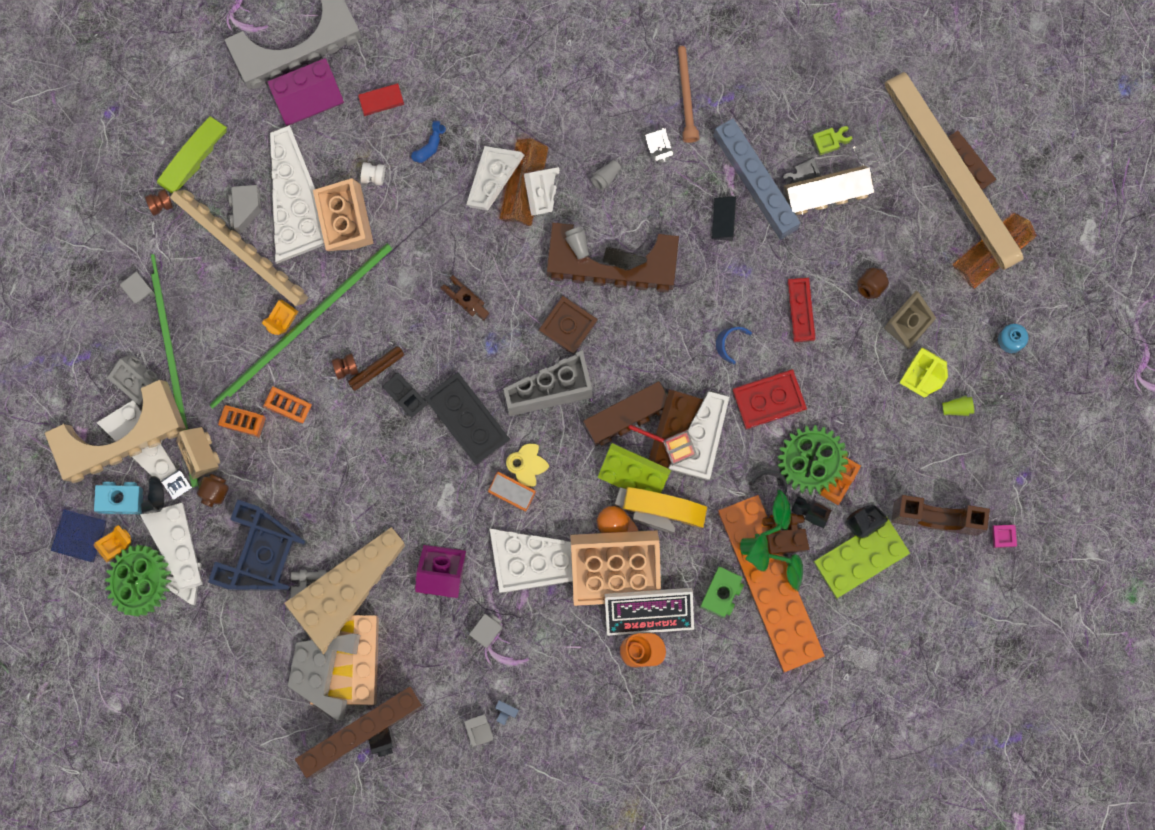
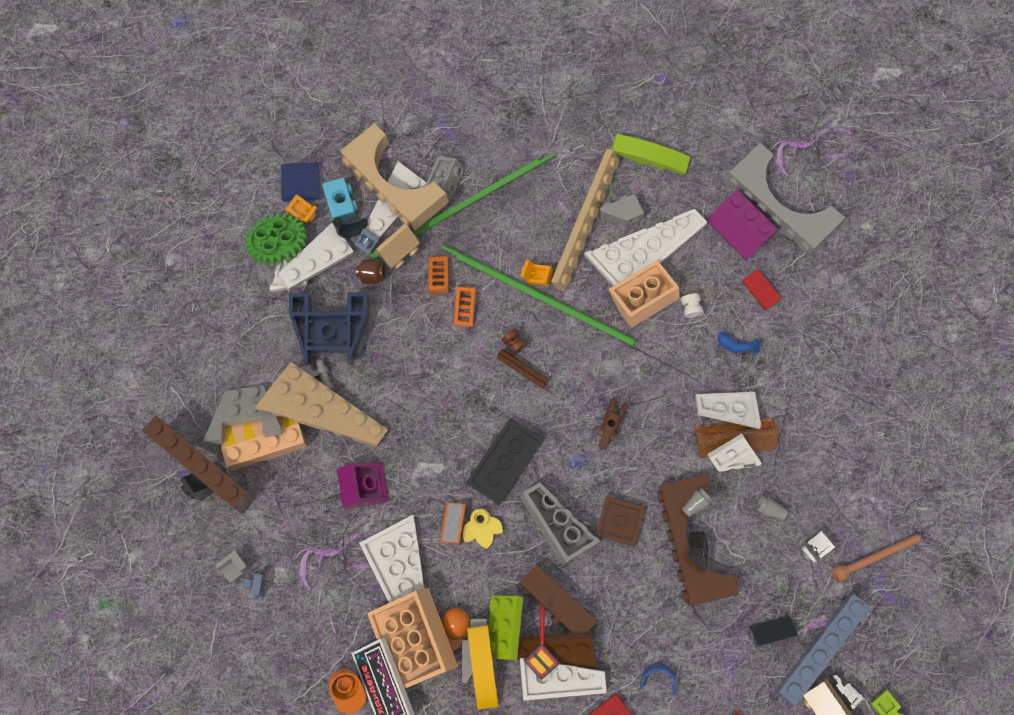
camera: 75 degrees right, 5 degrees down
light grey panel [120,272,155,304] -> none
copper wheel [145,189,173,216] -> none
black slope [382,372,427,418] -> none
light grey brick [469,614,503,649] -> none

